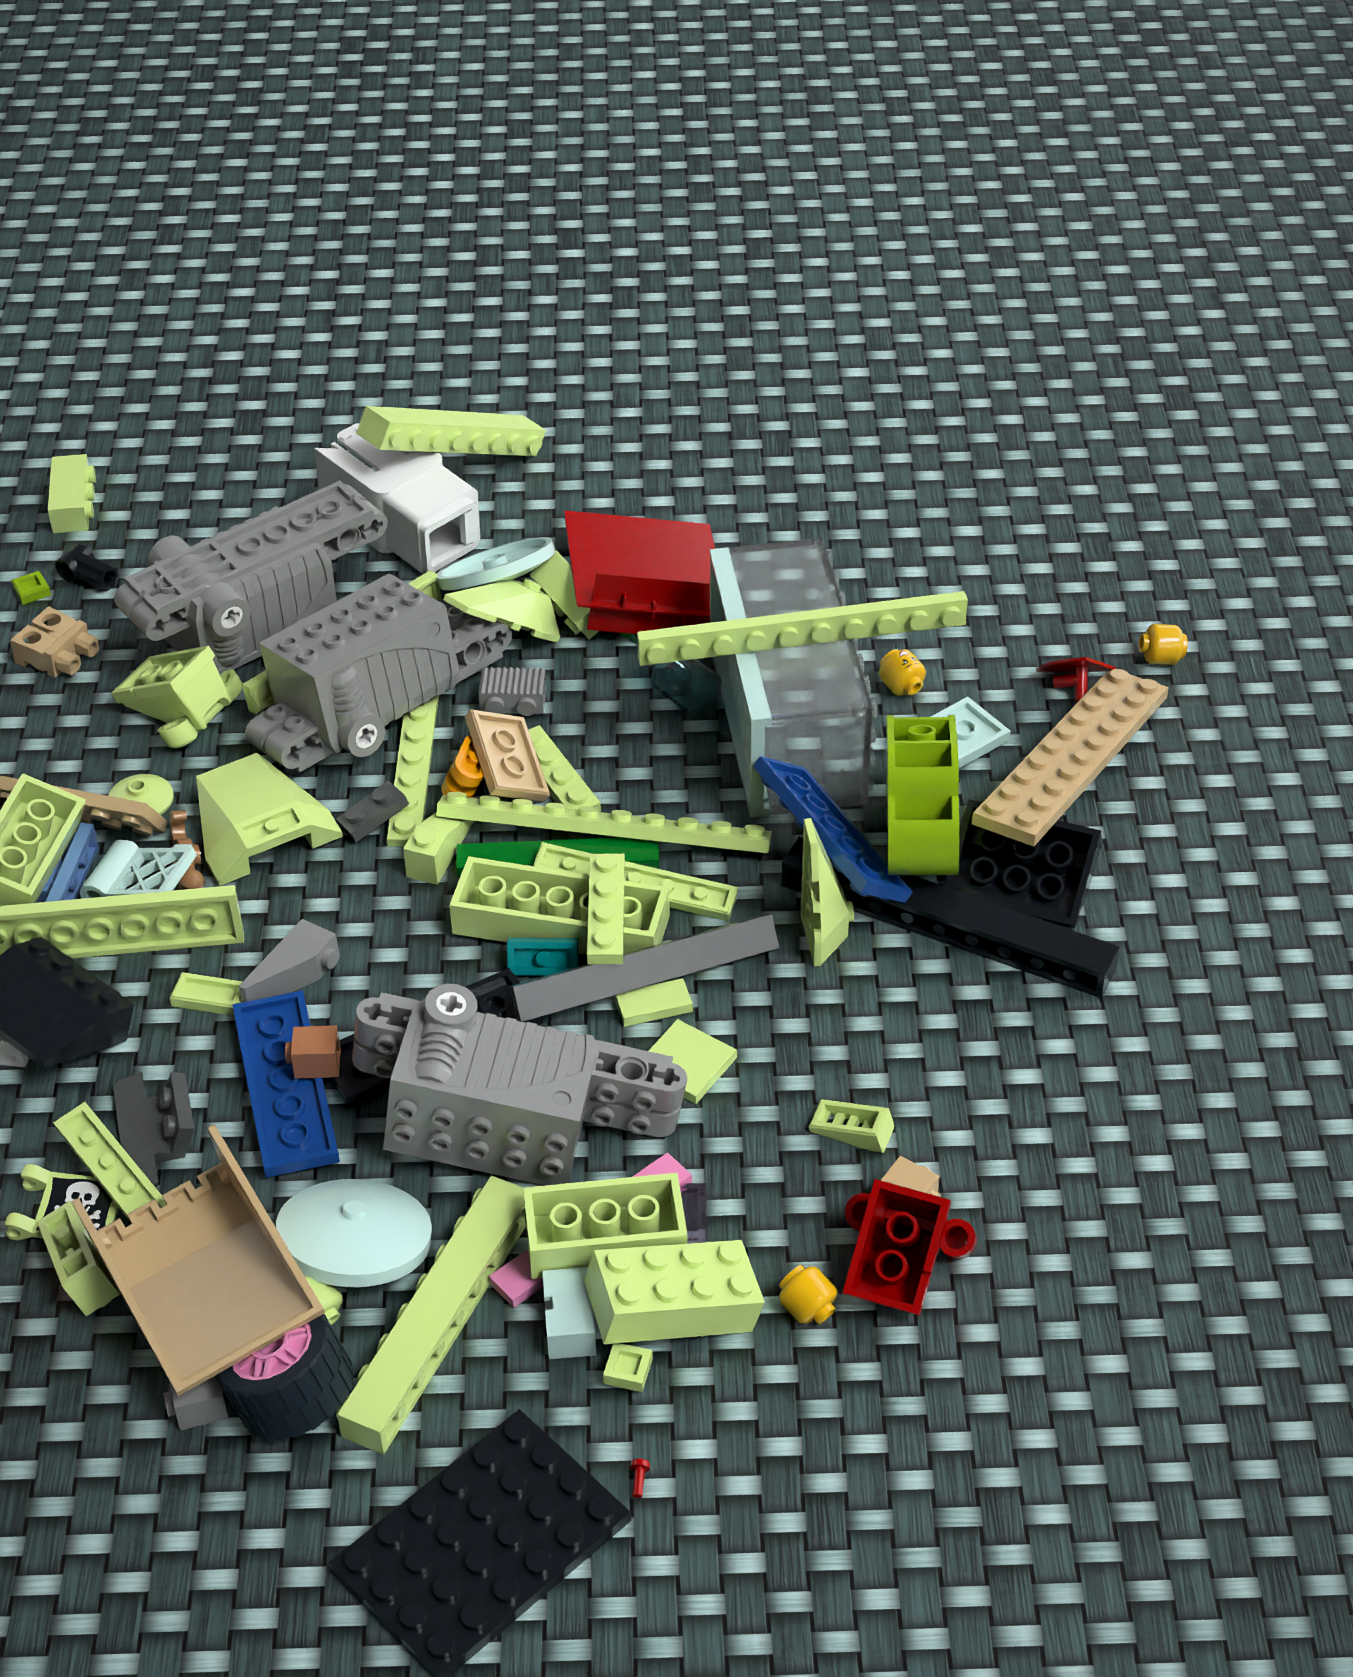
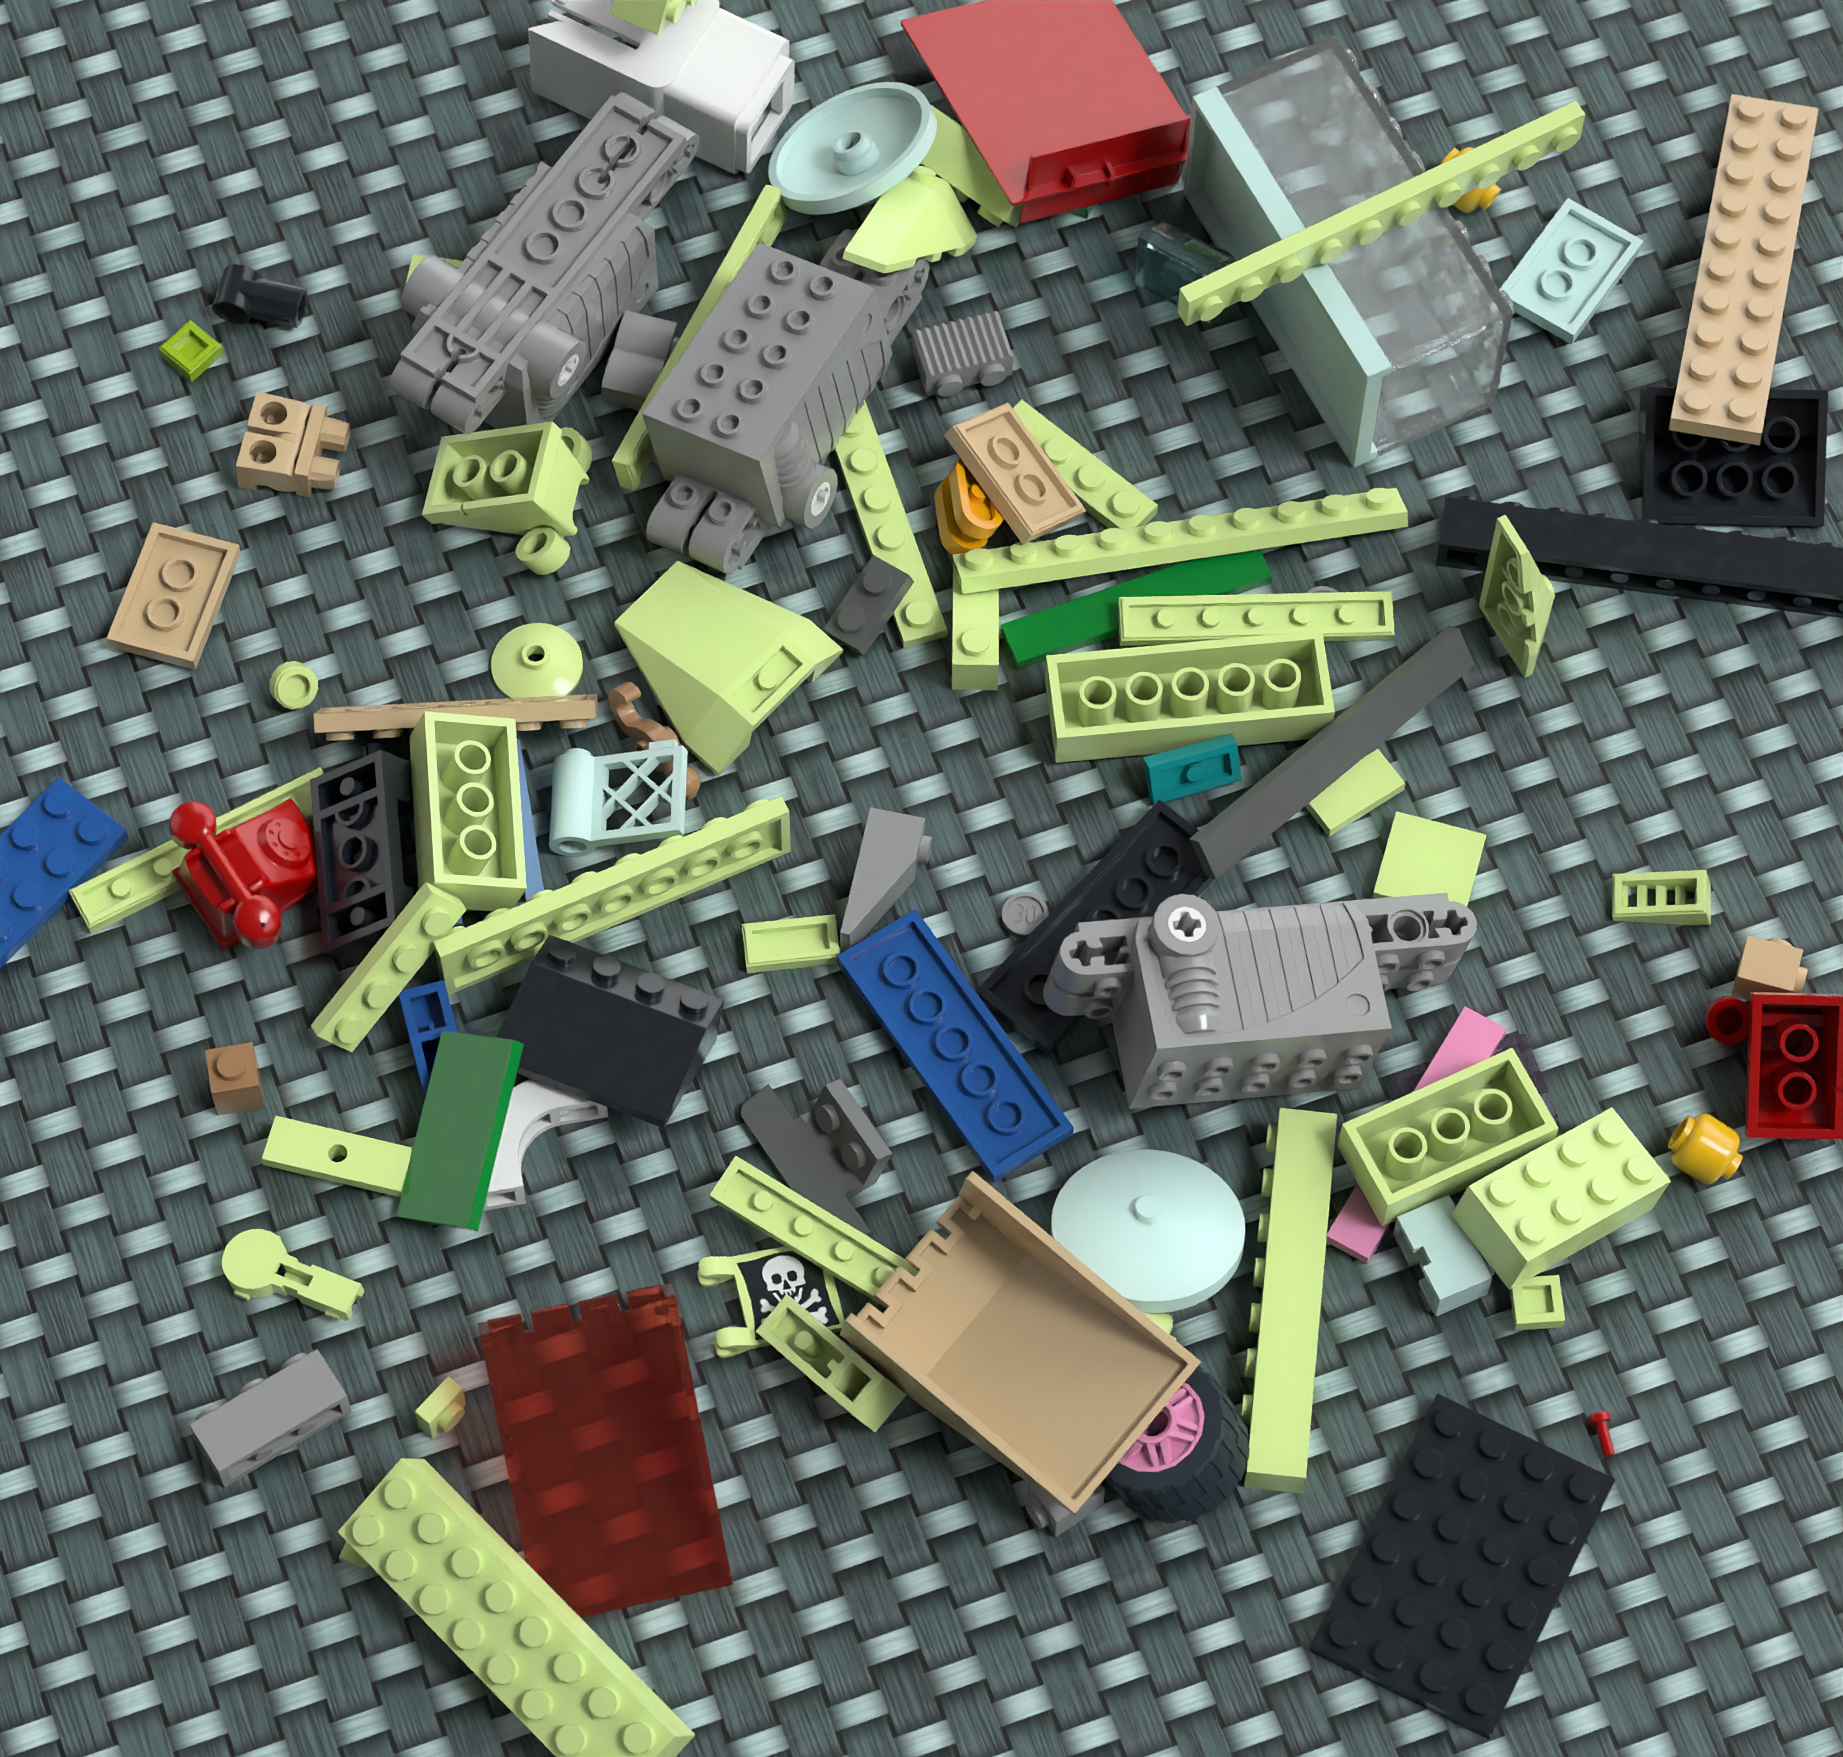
camera: 20 degrees left, 20 degrees up
yellowish green brick [48,454,96,533] -> none
nougat brick [285,1025,341,1079] -> none
yellowish green plate [587,853,625,964] -> none
blue plate [753,756,913,903] -> none
lime brick [886,715,959,875] -> none
red shield [1036,657,1116,702] -> none
yellow head [1138,624,1188,665] -> none

